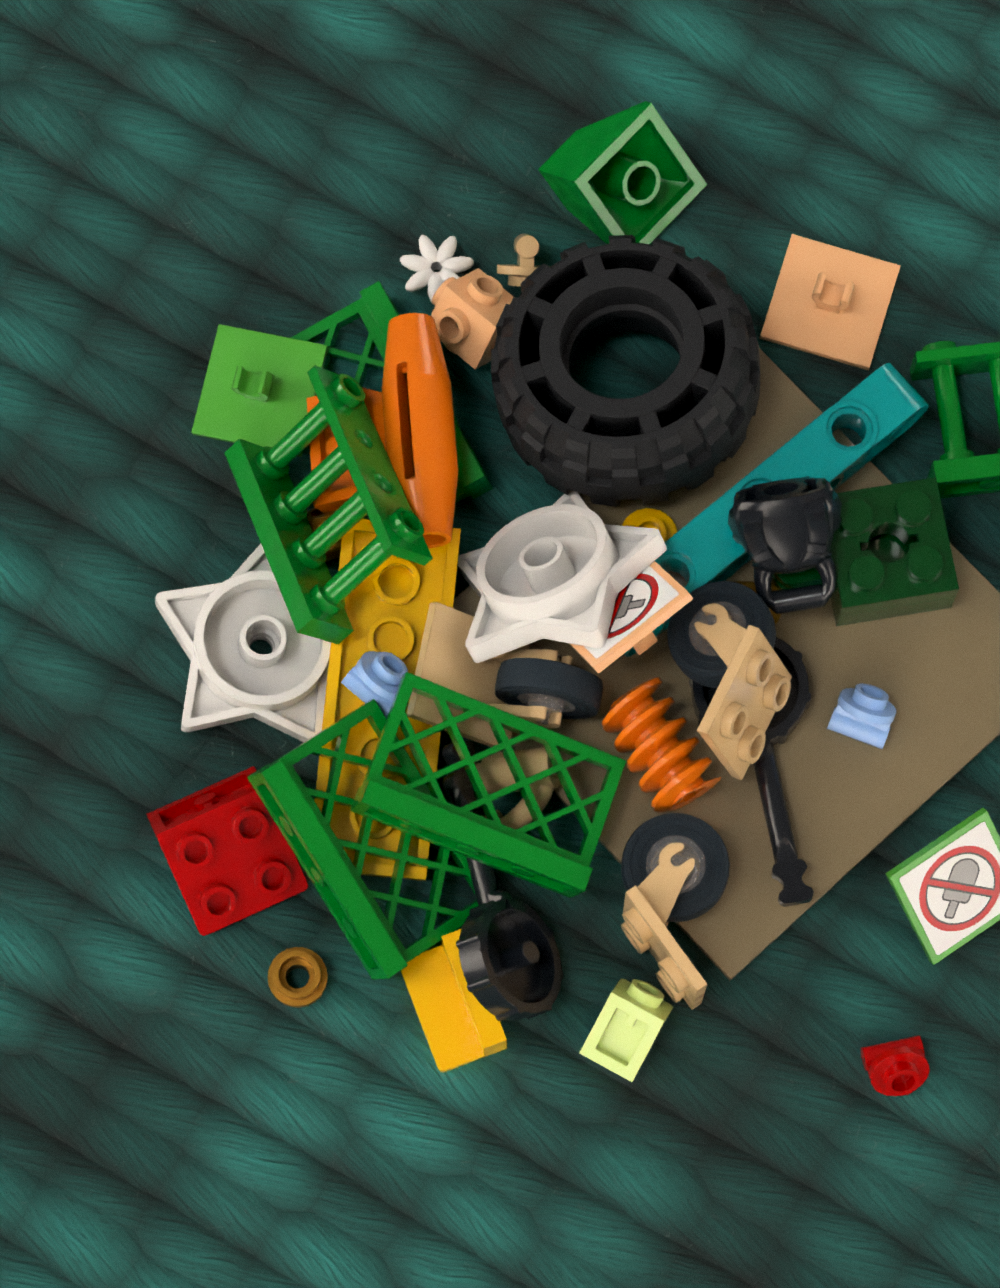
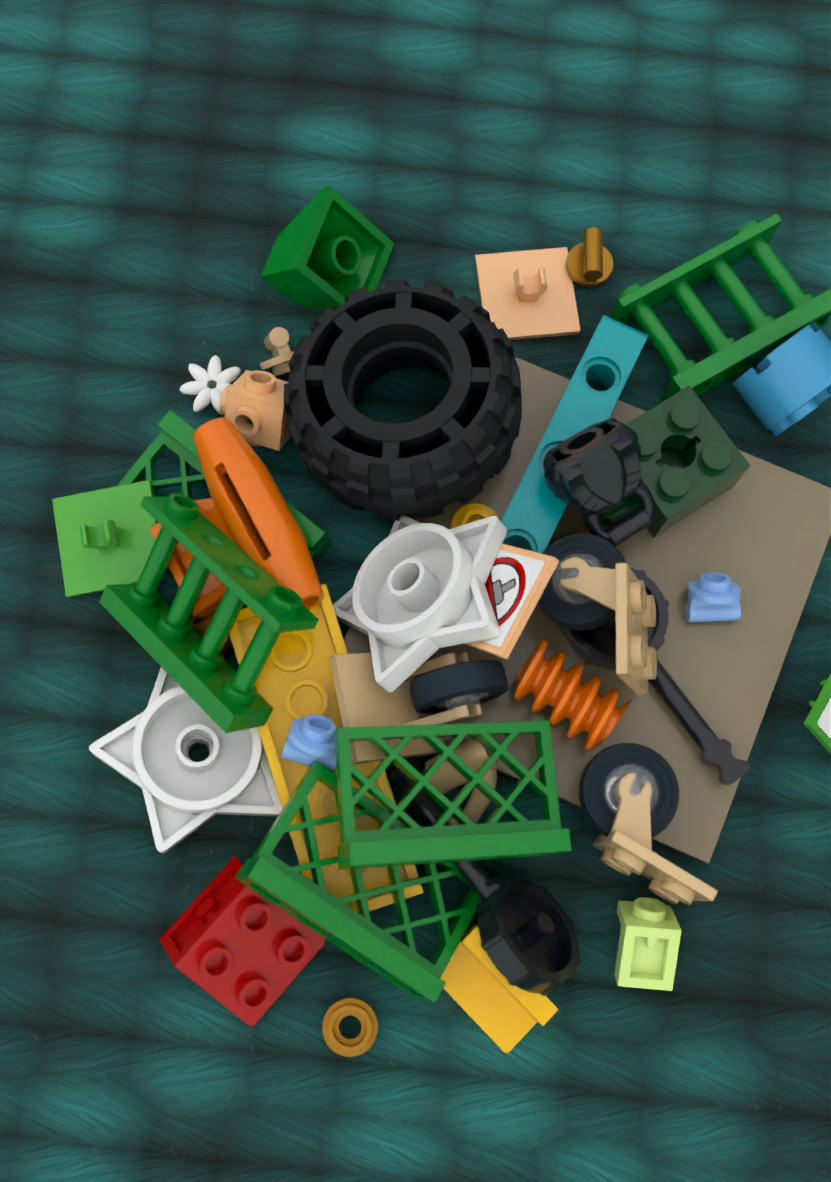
camera: 30 degrees left, 0 degrees up
none -> pearl gold plate [566,228,613,287]

